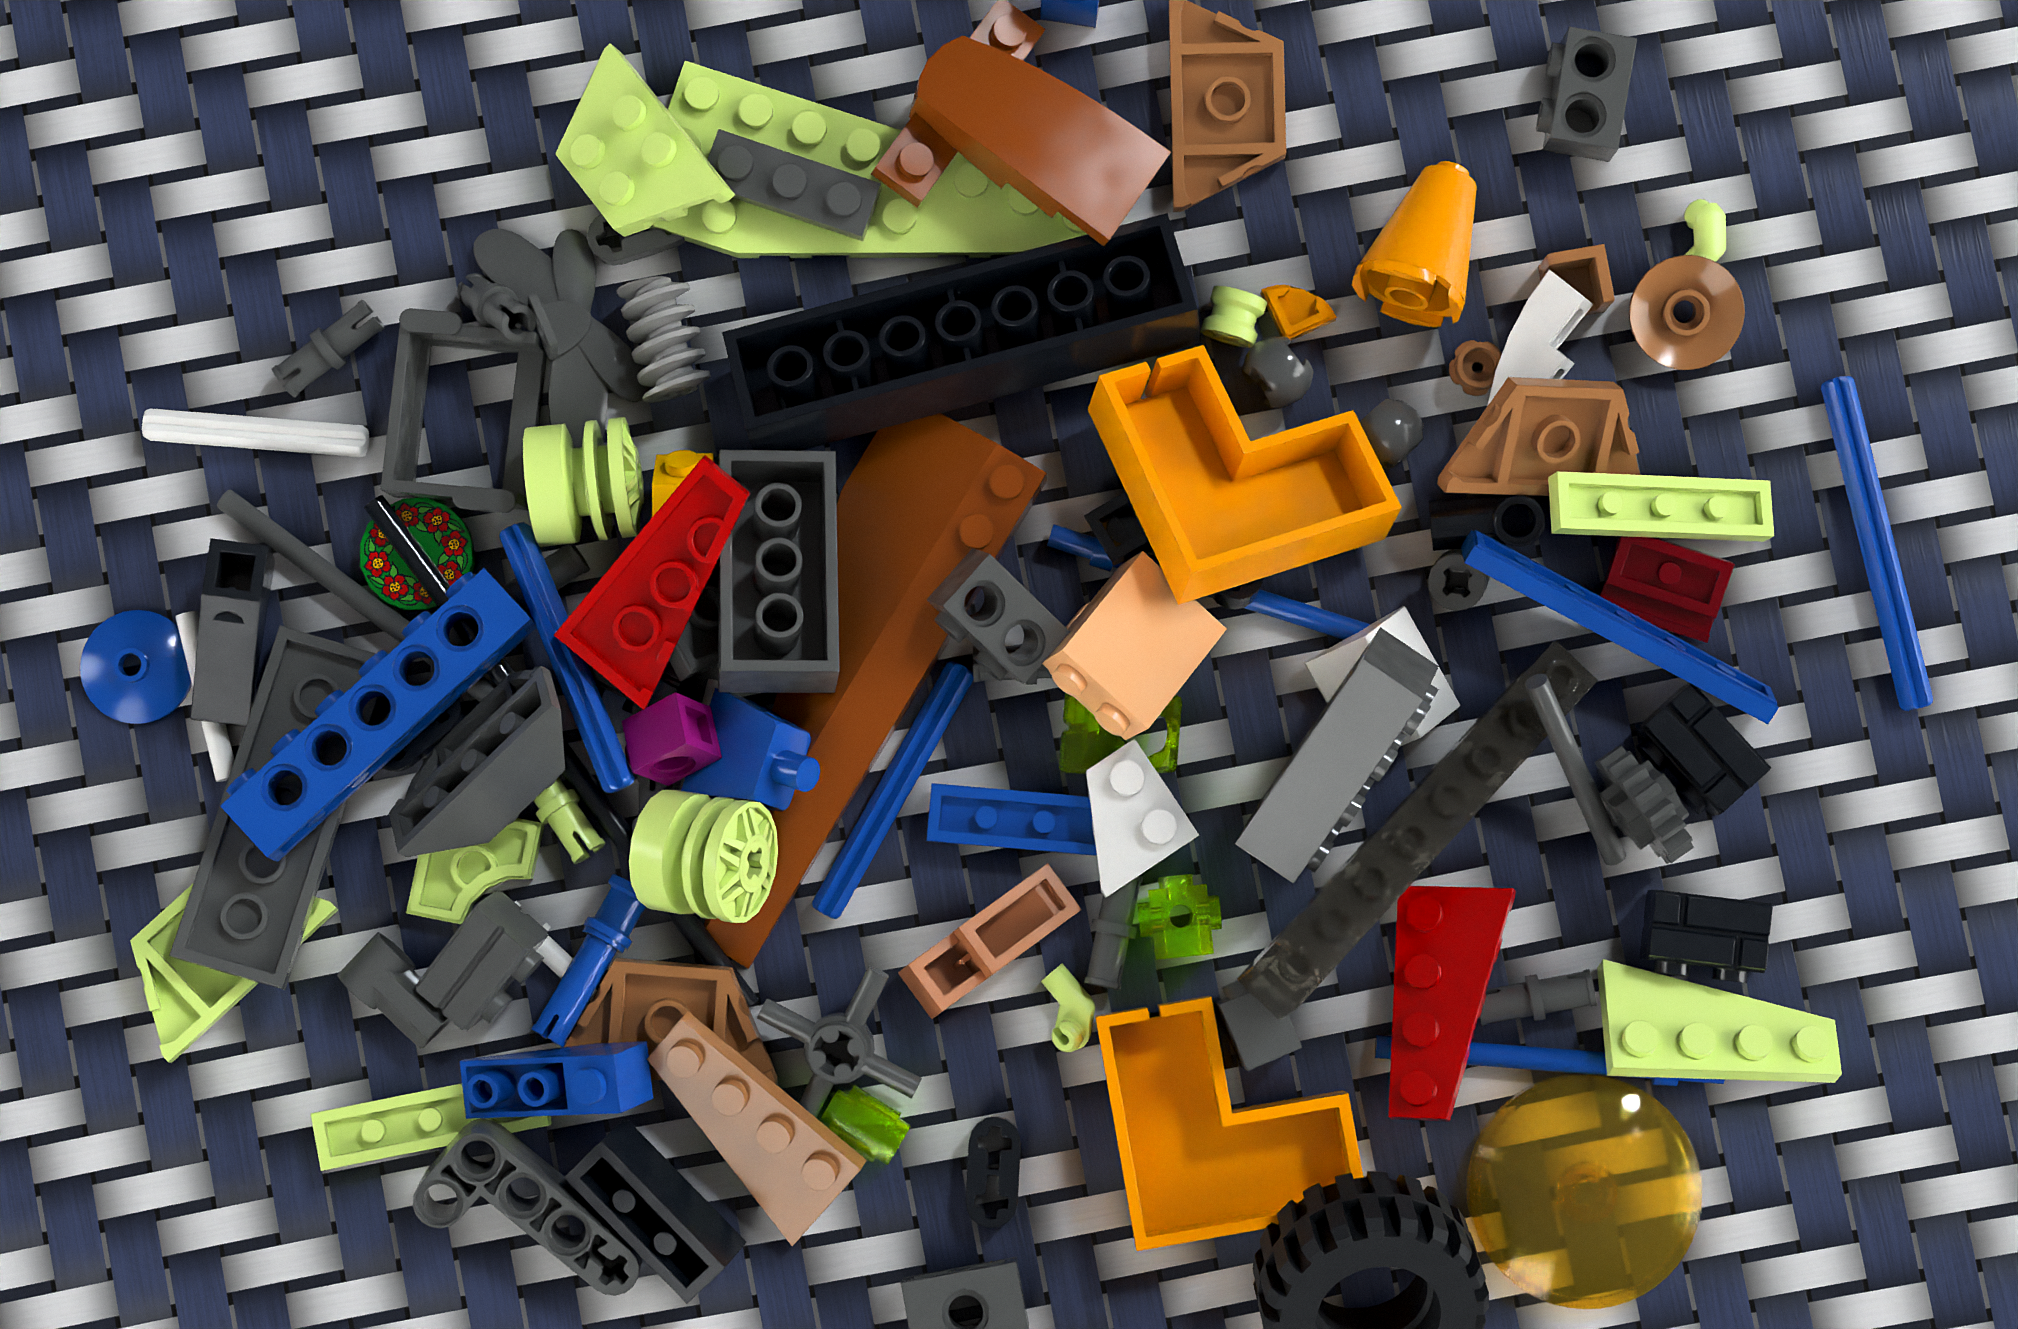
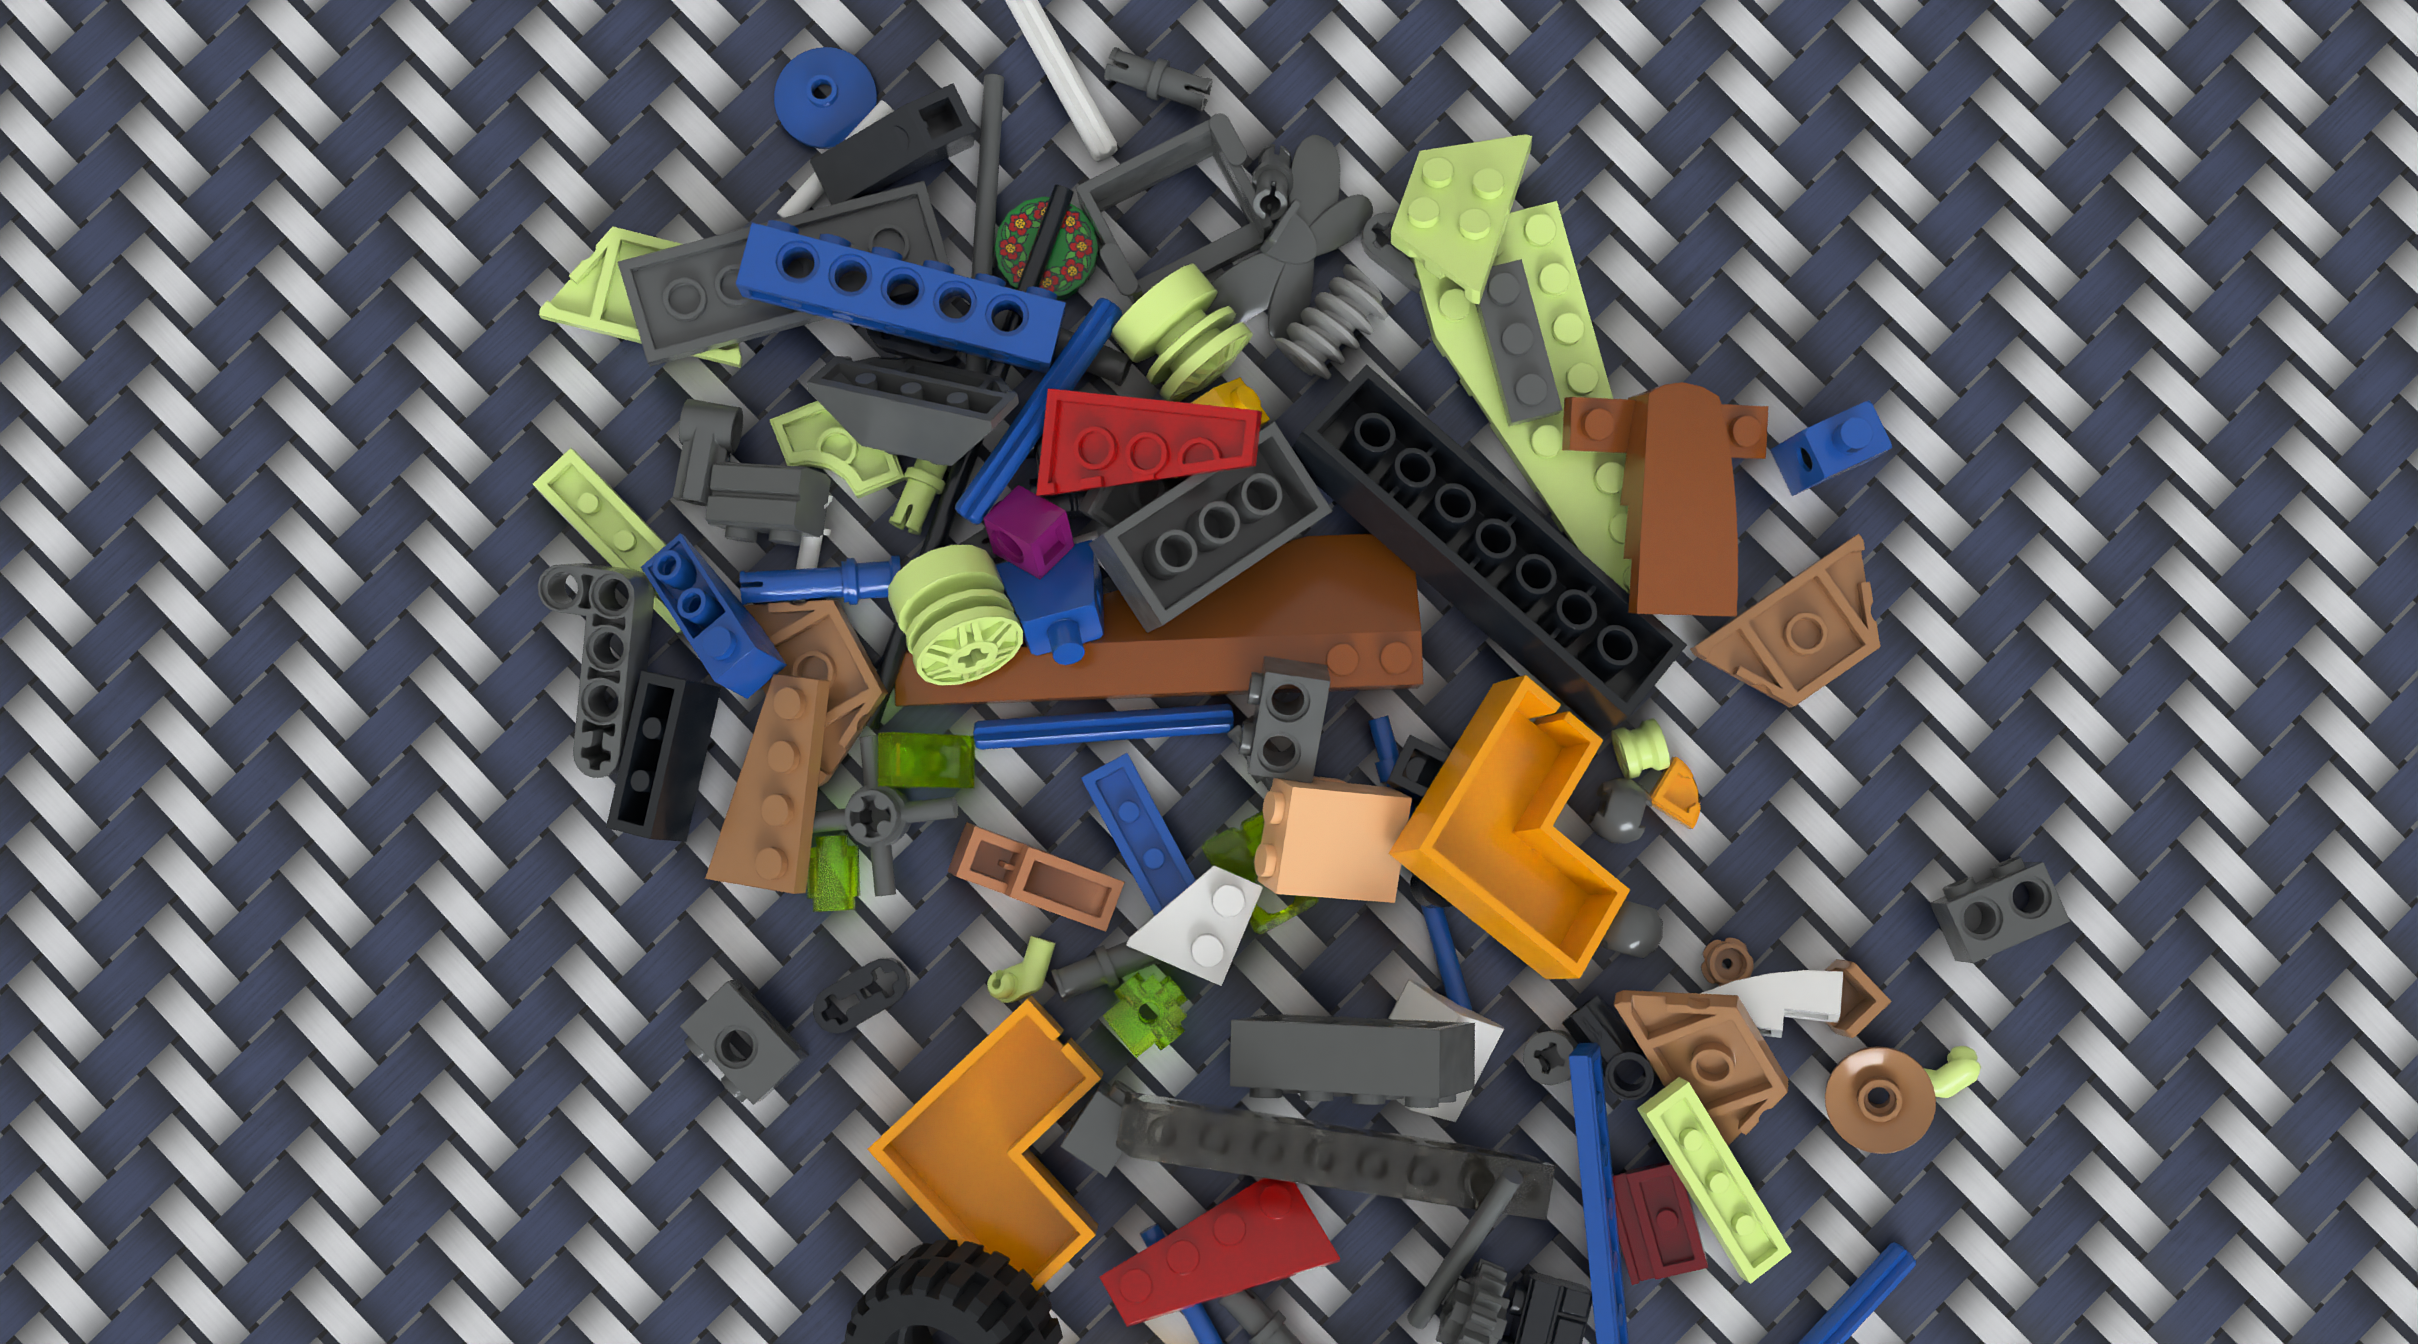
camera: 45 degrees right, 0 degrees up
light orange cone [1352,161,1477,327] -> none
none -> clear neon green slope [878,732,975,788]

